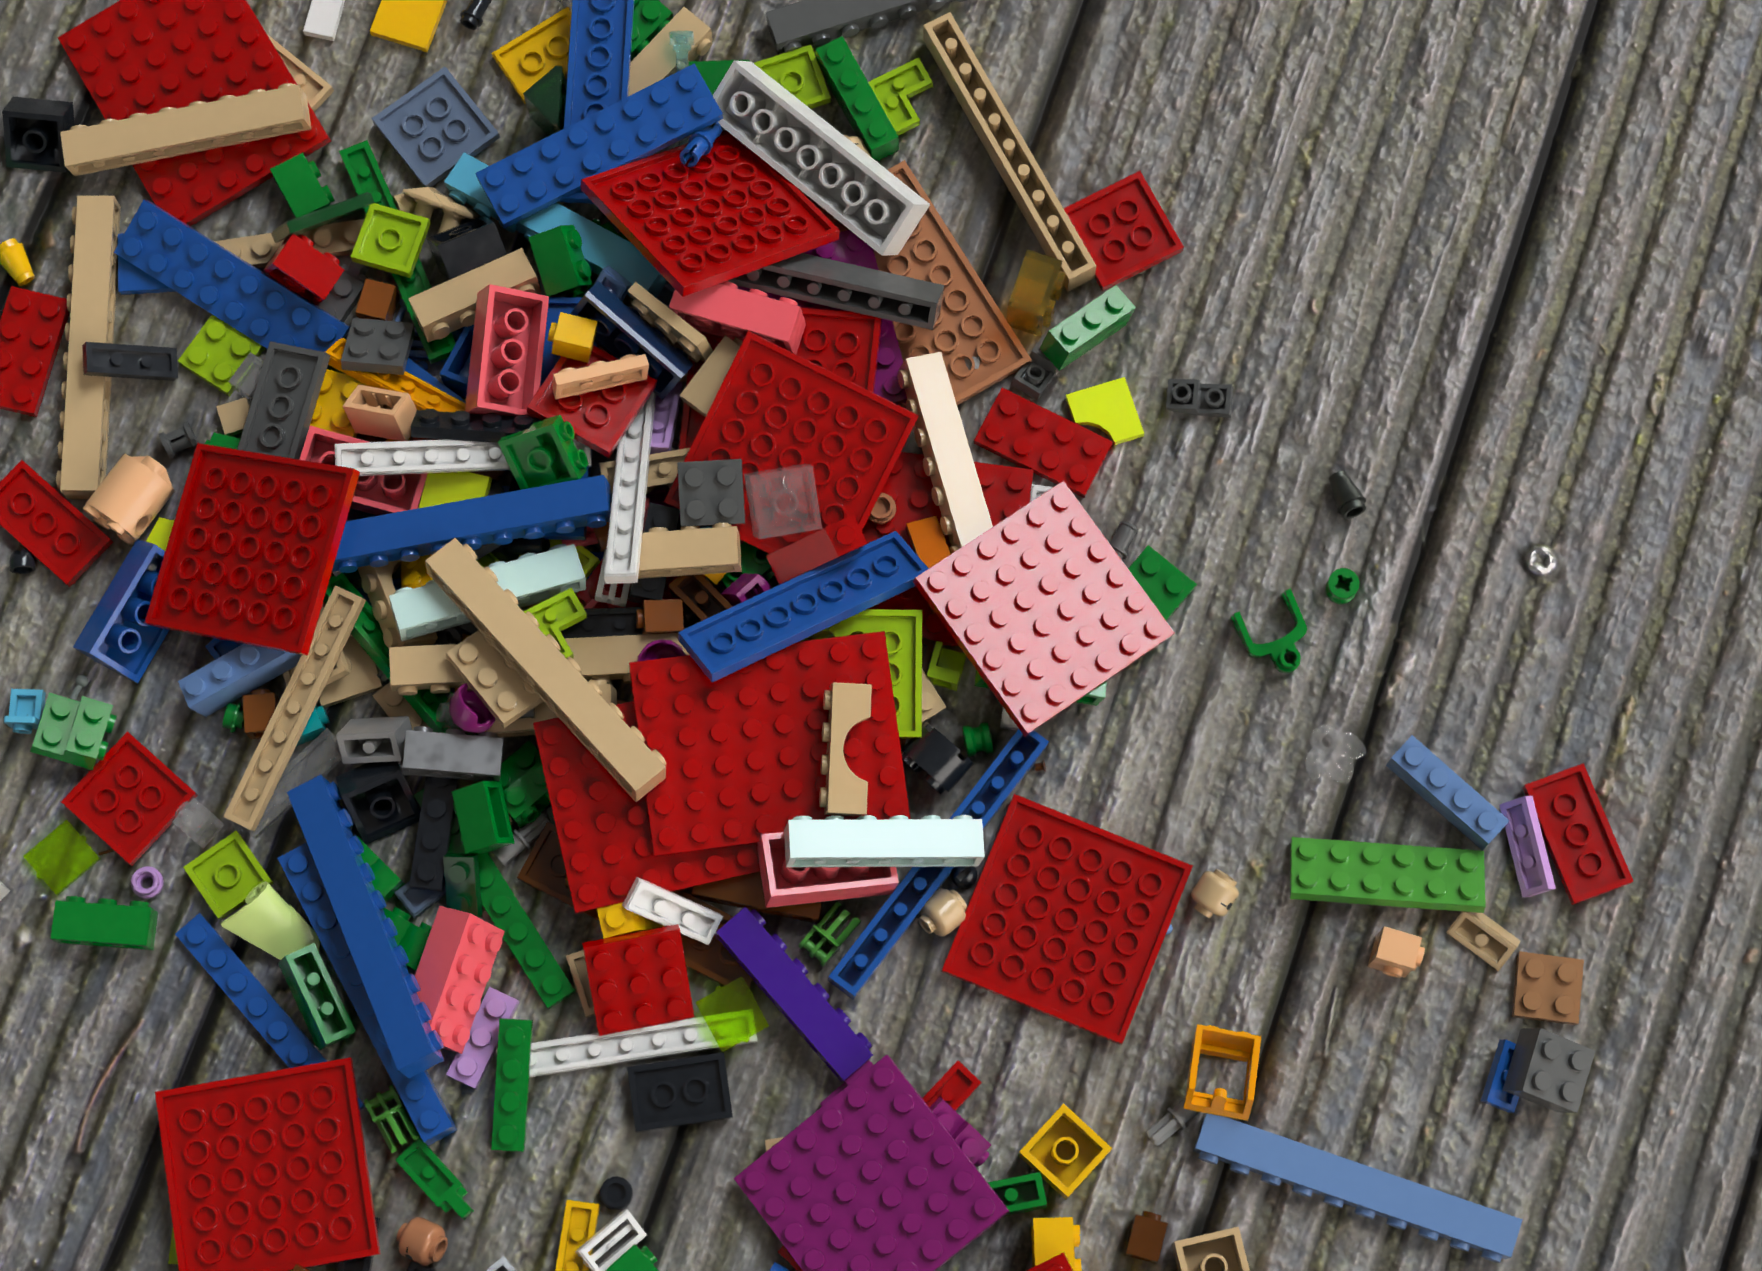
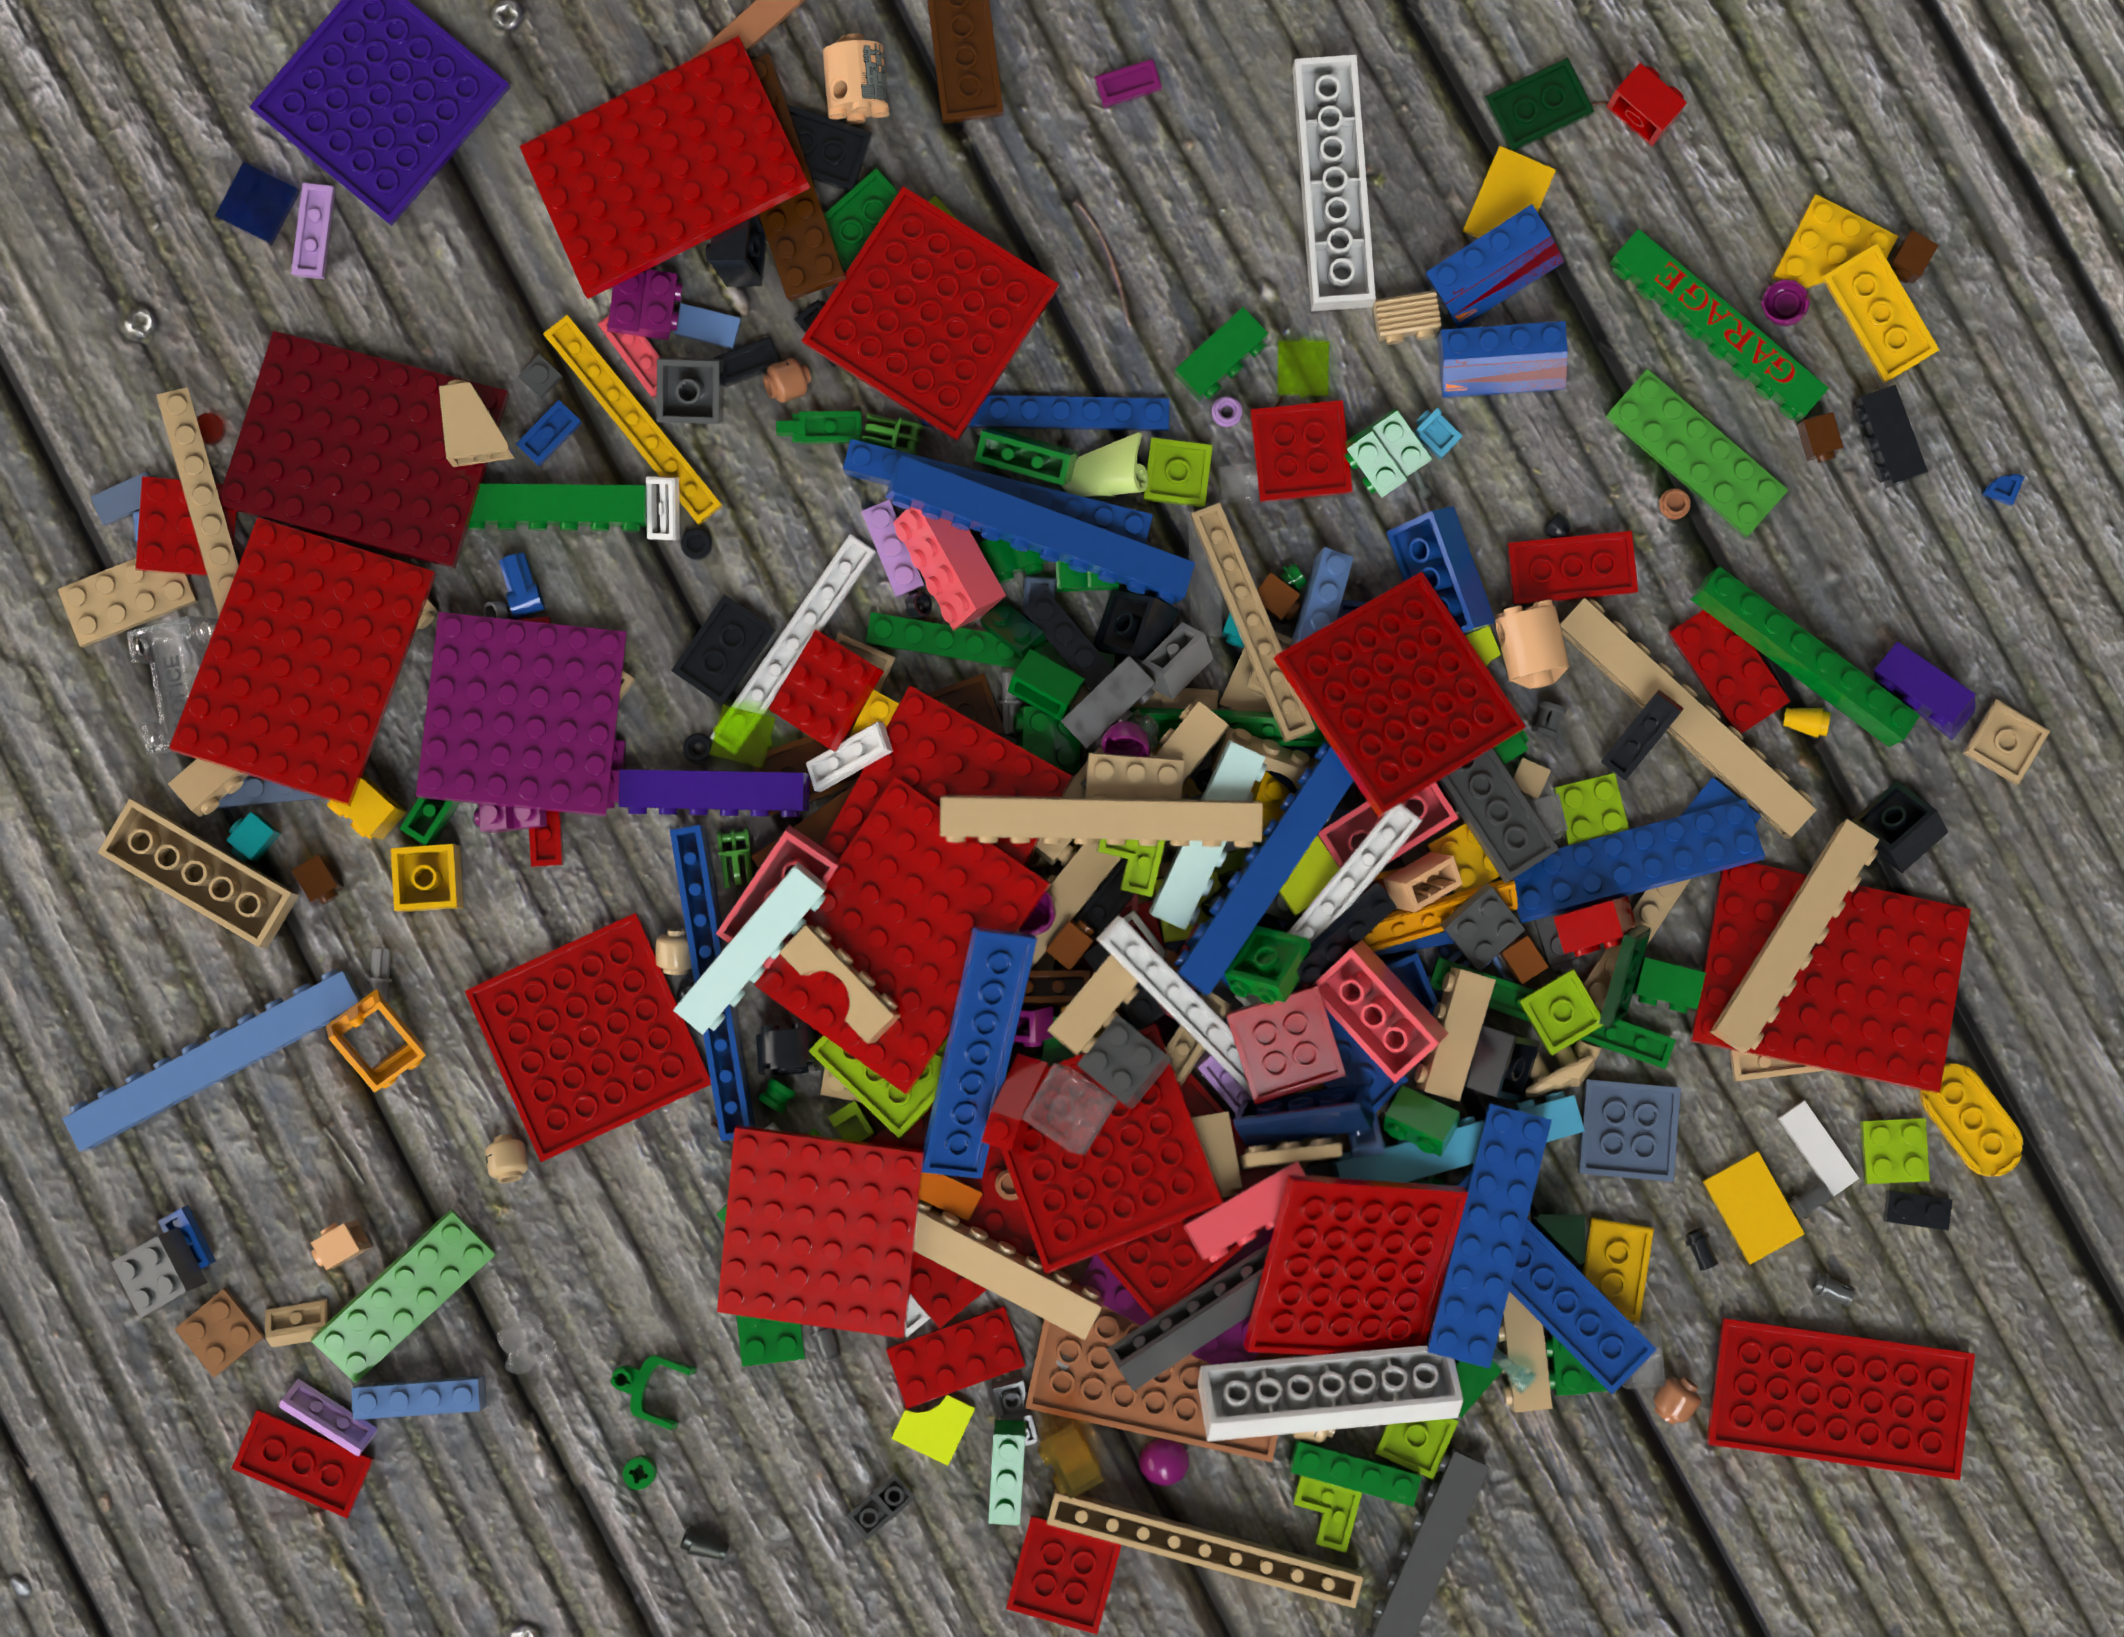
camera: 135 degrees right, 10 degrees up
green plate [491,1018,533,1152] -> none
yellow brick [548,312,598,363] -> none
light nougat plate [552,354,649,400] -> none
blue pin [680,122,722,167] -> none
none -> black plate [683,733,714,764]
none -> black hinge [905,592,932,618]
none -> magenta hair [1138,1438,1190,1486]

